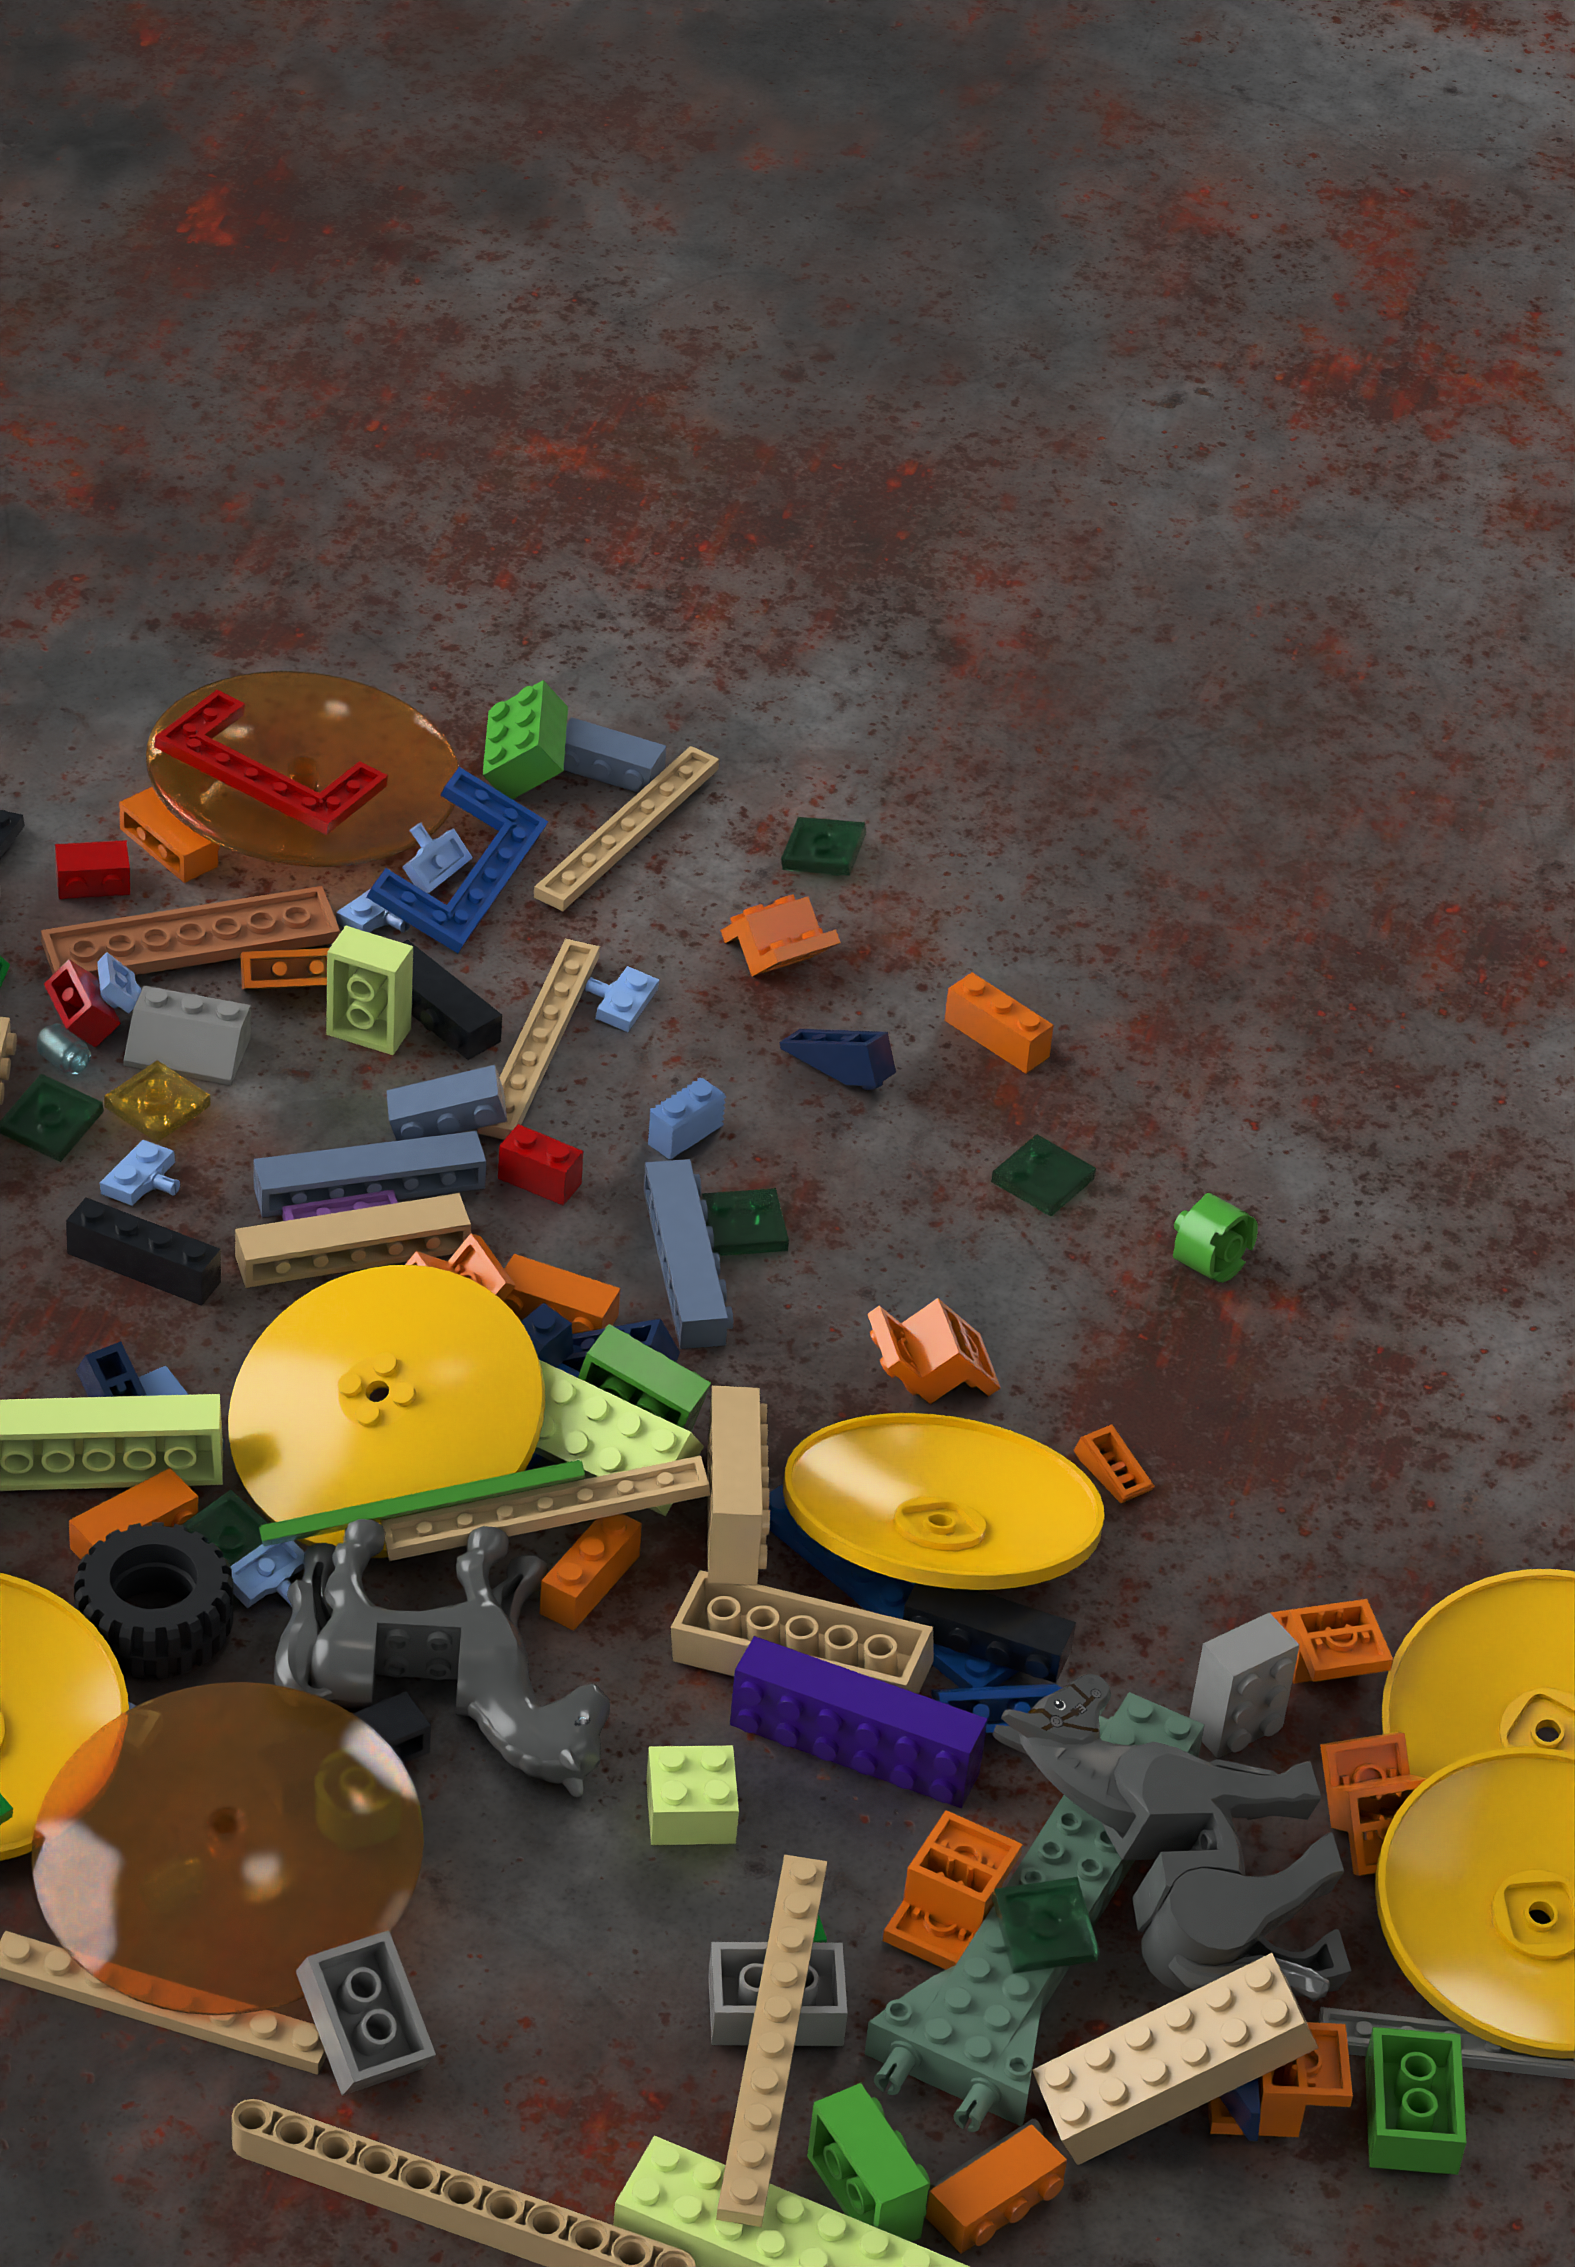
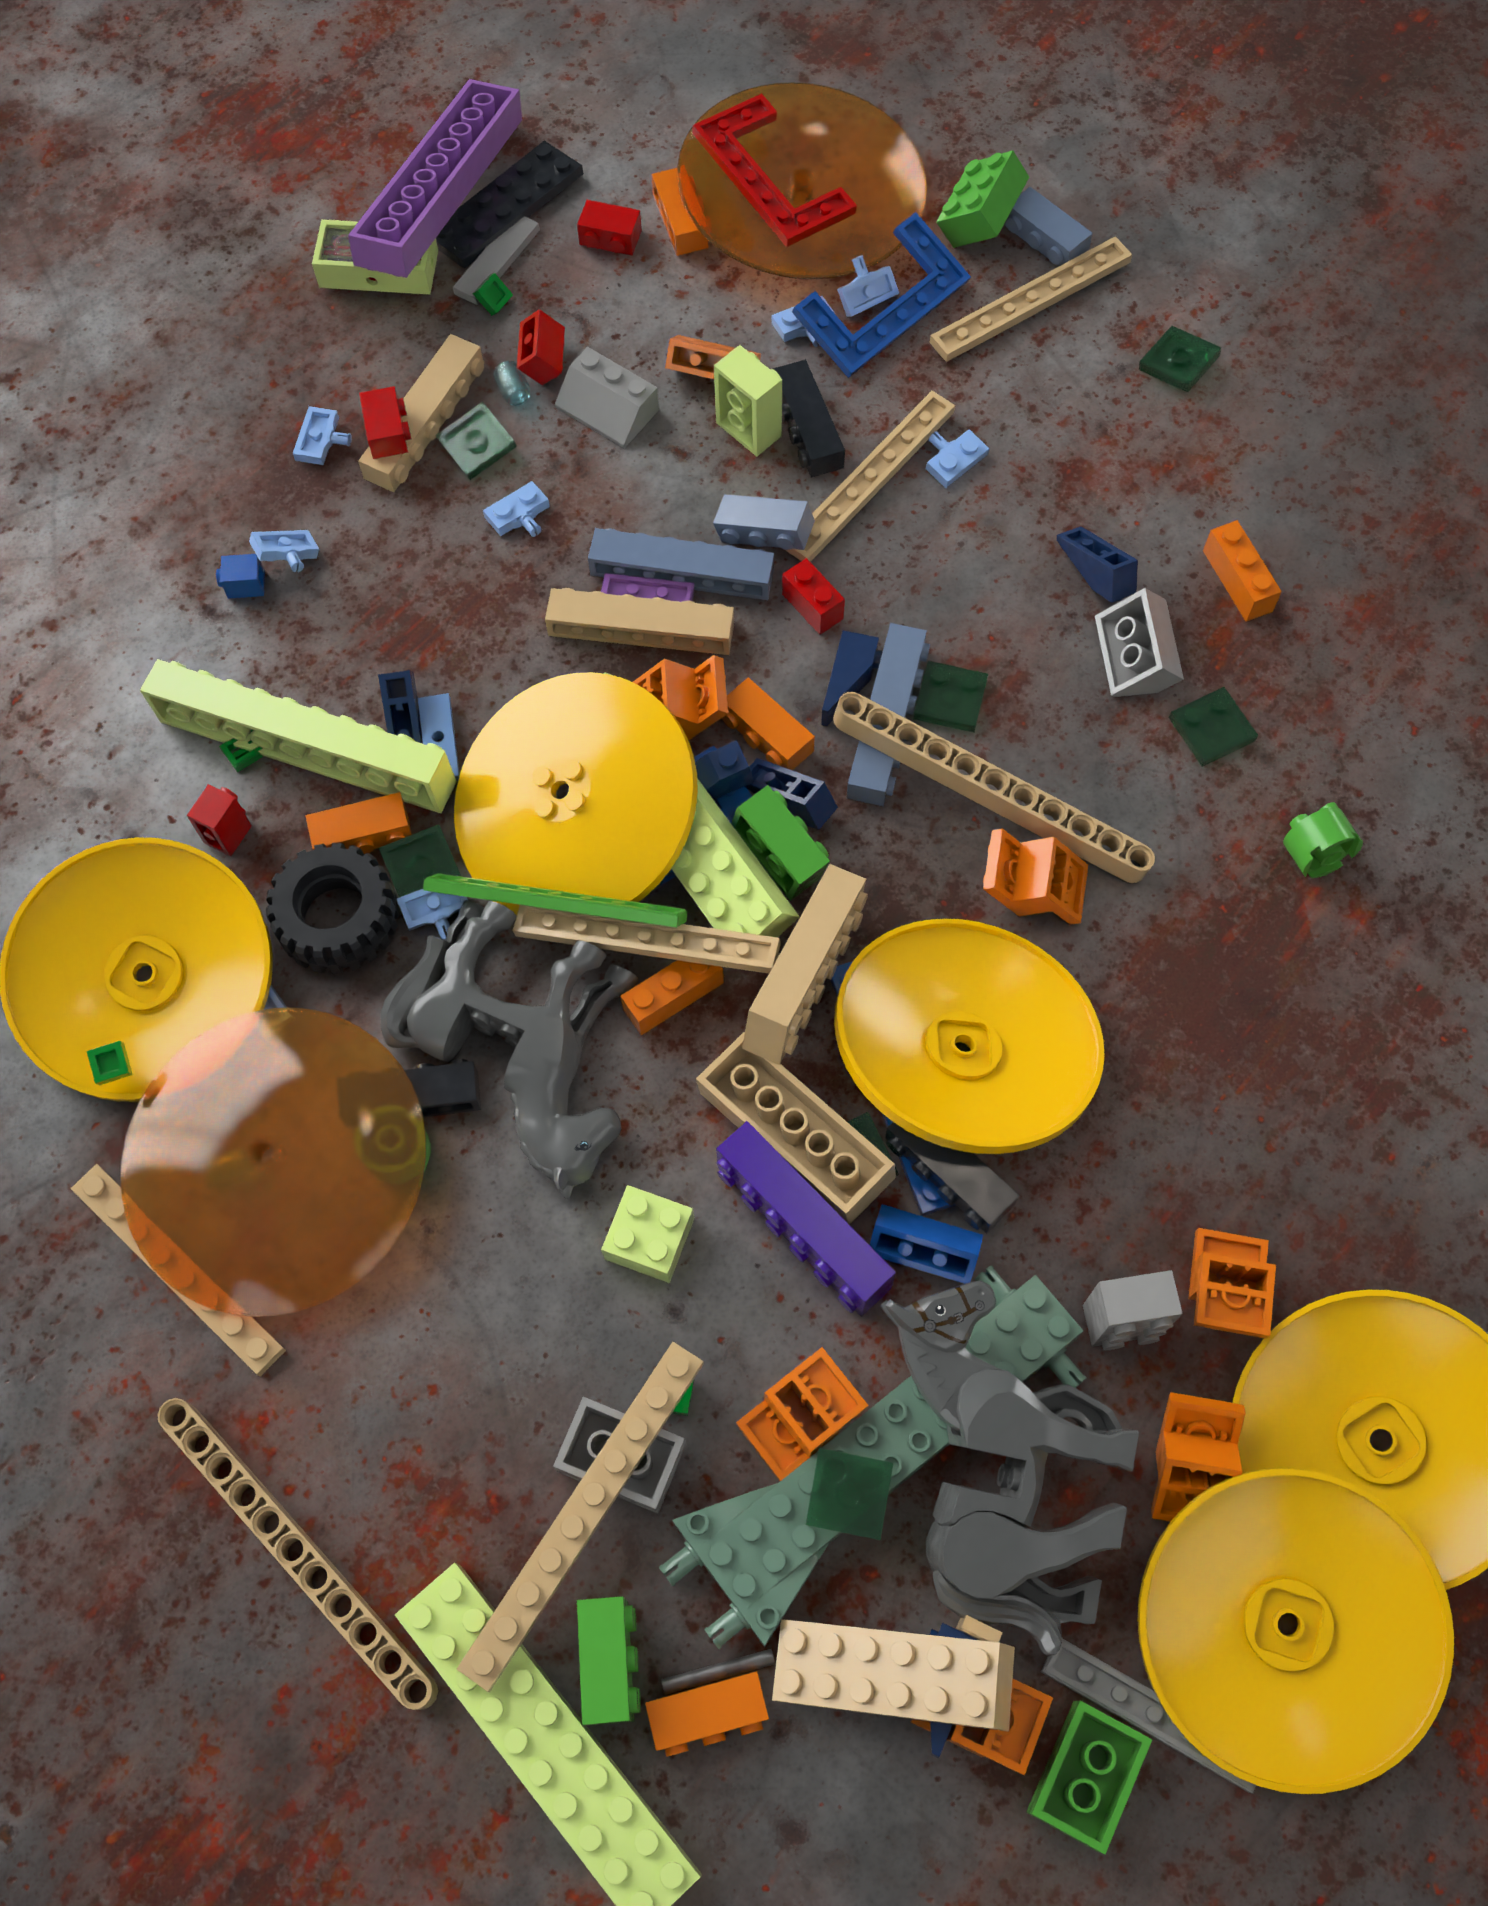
camera: 30 degrees right, 25 degrees up
nougat plate [41,886,340,979] -> none
black brick [66,1197,221,1306] -> none
light blue plate [97,952,142,1014] -> none
clear yellow plate [104,1060,211,1143] -> none
light grey brick [296,1930,436,2096] -> none
medium blue brick [648,1078,726,1159] -> none
orange bracket [720,894,841,977] -> none
orange slope [1074,1424,1154,1503] -> none
none -> dark blue slope [821,630,883,726]
none -> tan beam [833,692,1155,883]
none -> light grey slope [1095,588,1184,697]

